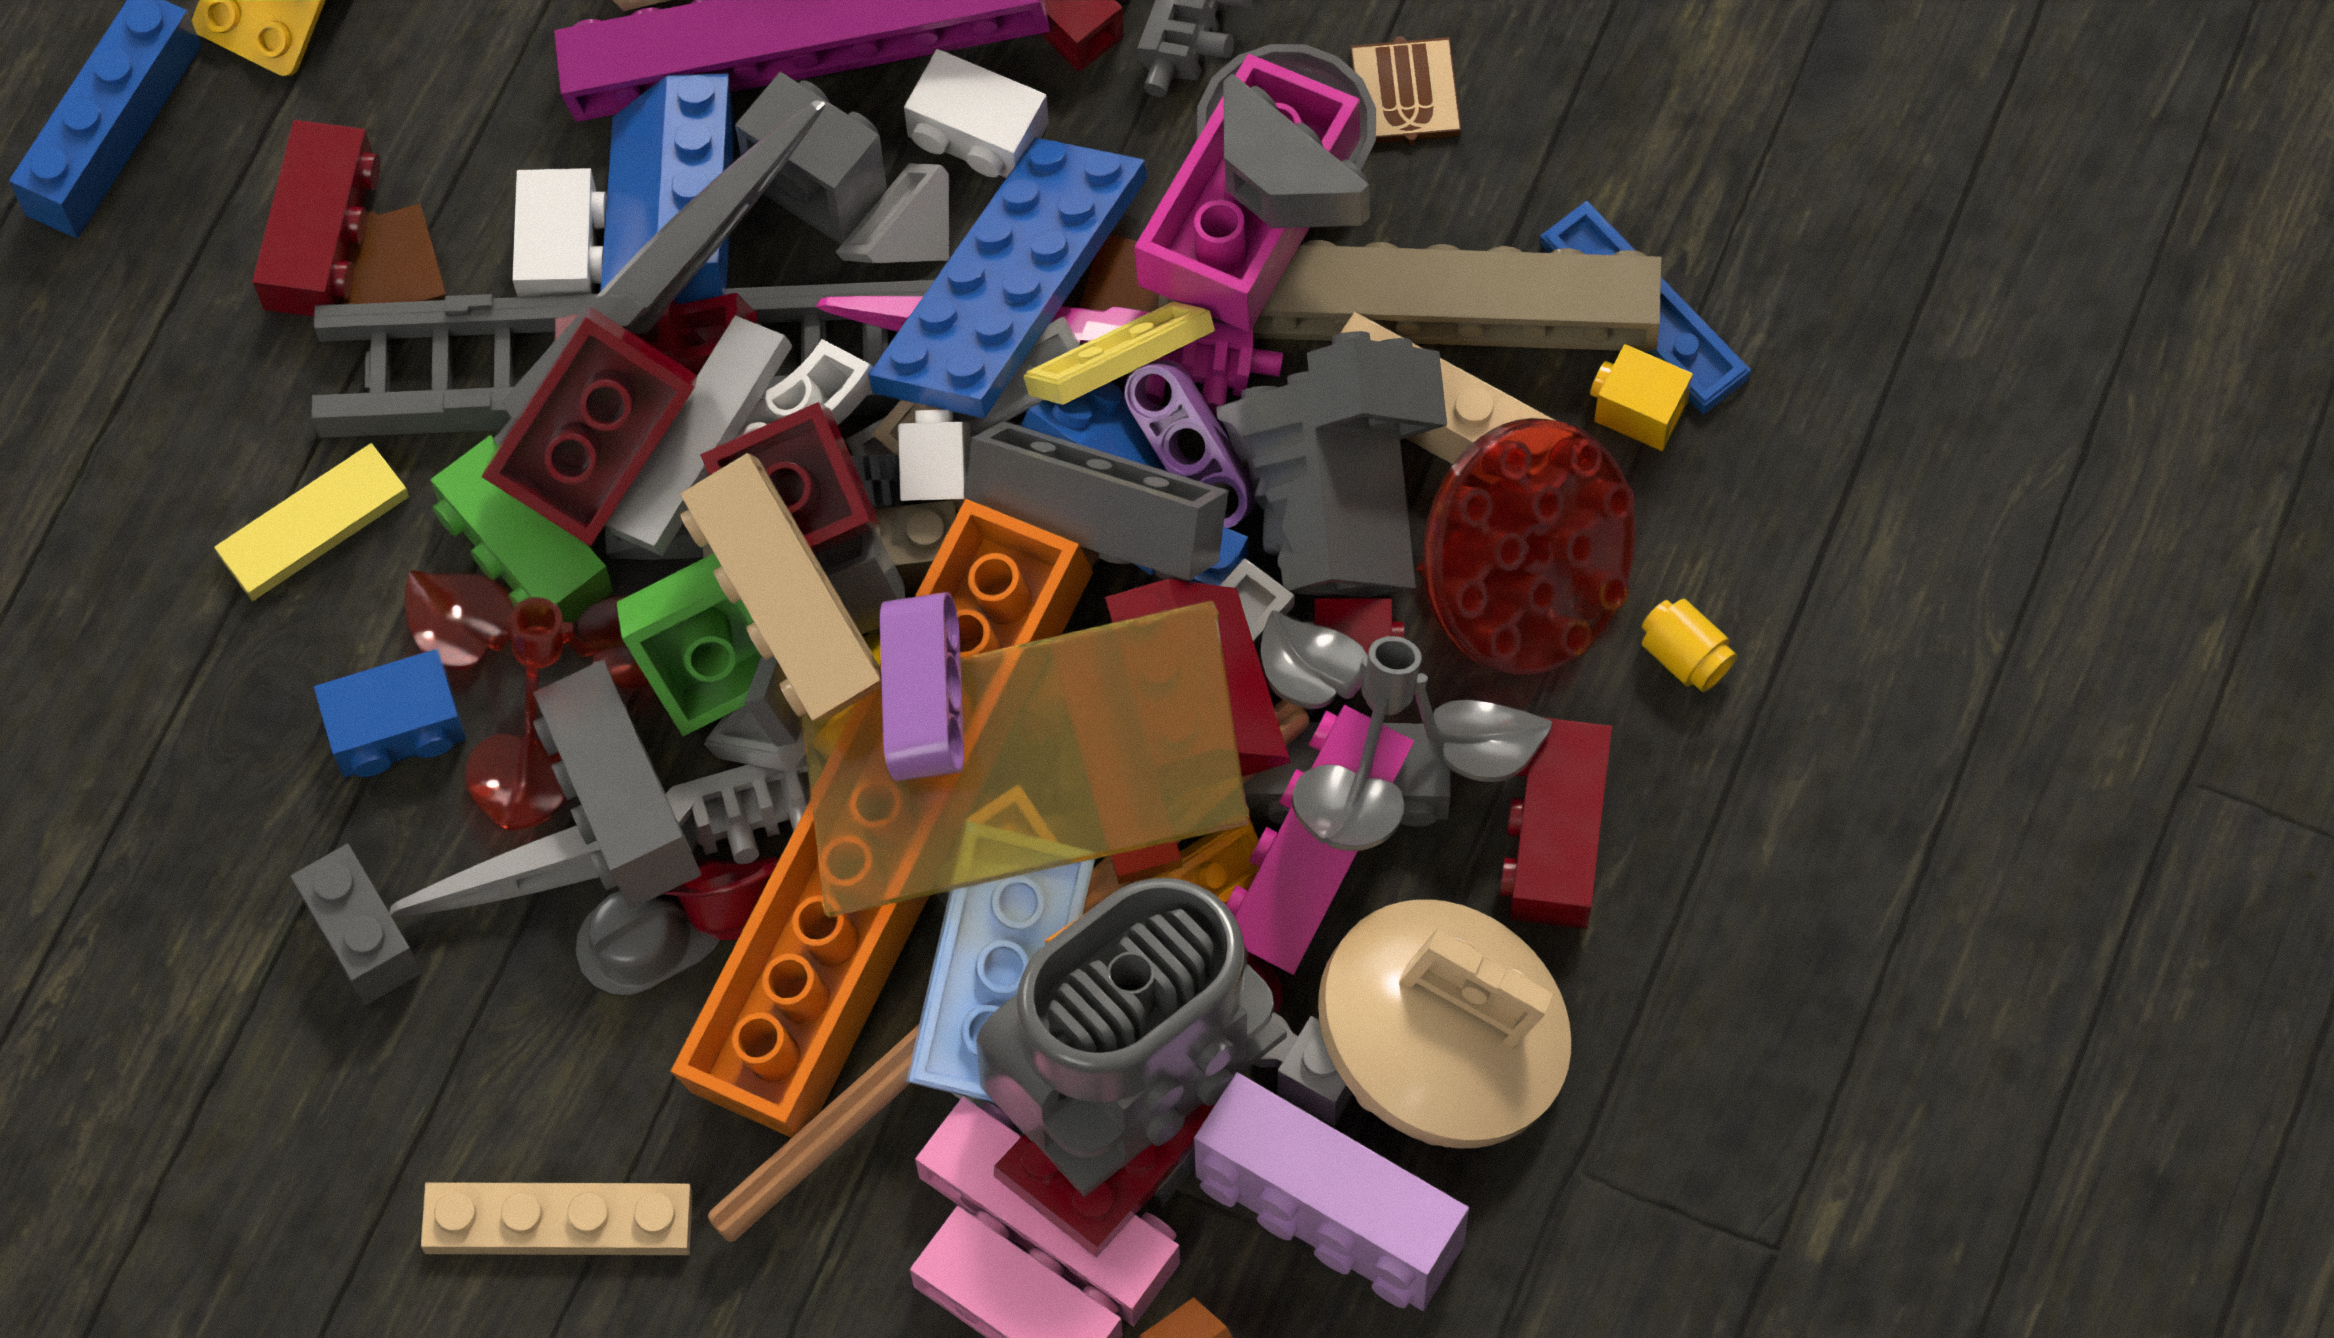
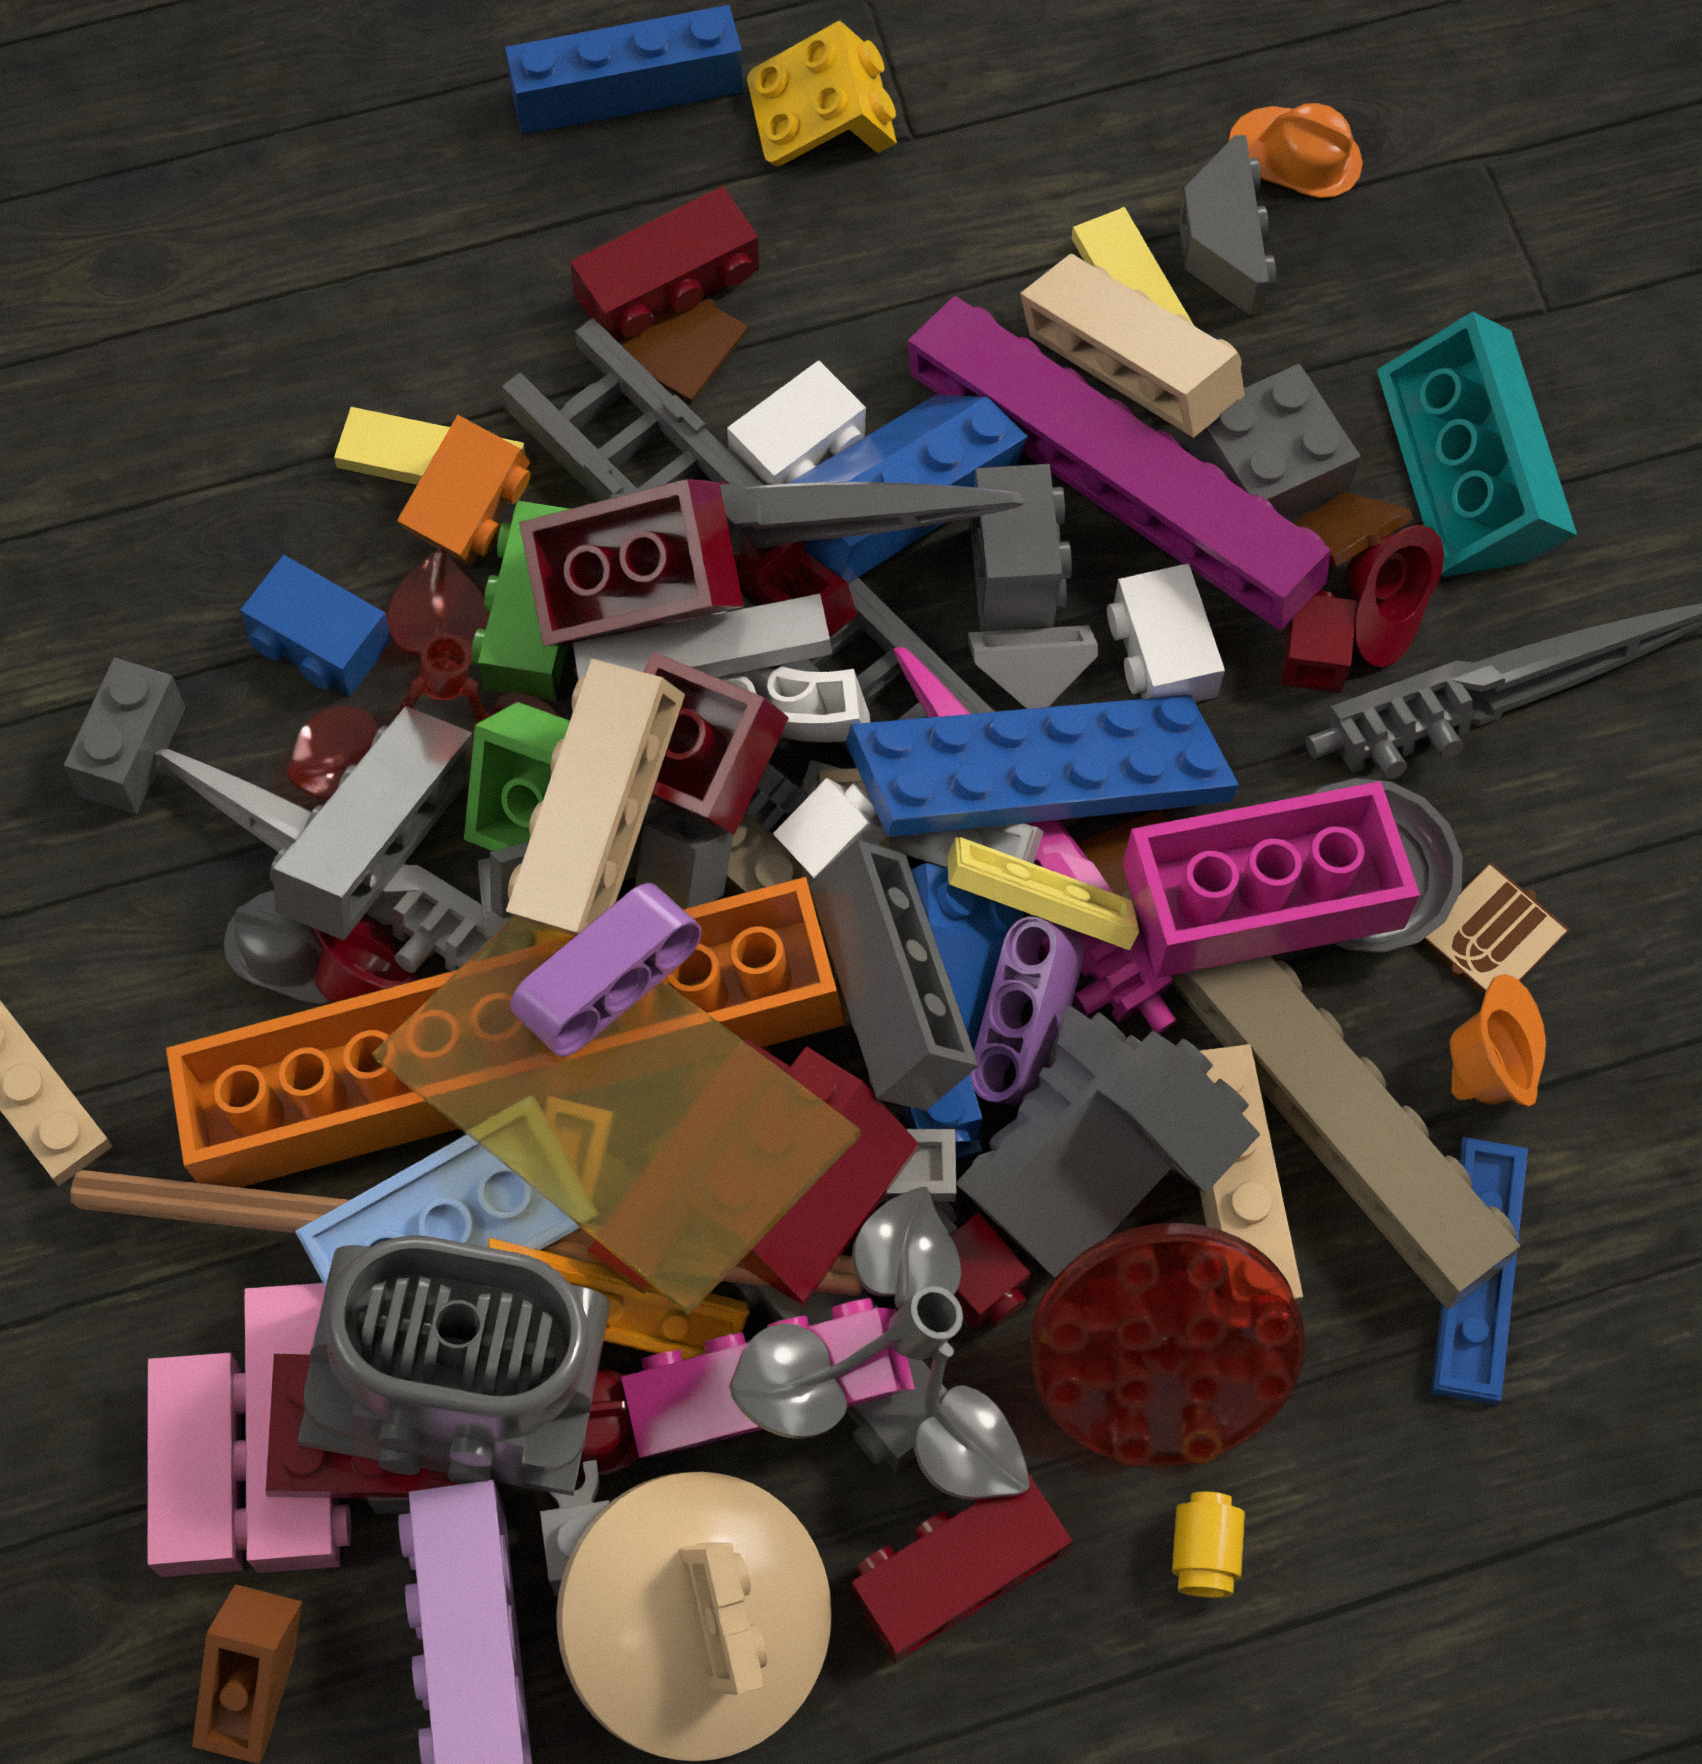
camera: 45 degrees right, 0 degrees up
dark grey slope [1223,73,1370,228] -> none
yellow brick [1590,344,1693,451] -> none
none -> orange brick [397,414,531,567]
none -> orange piece [1449,974,1546,1108]

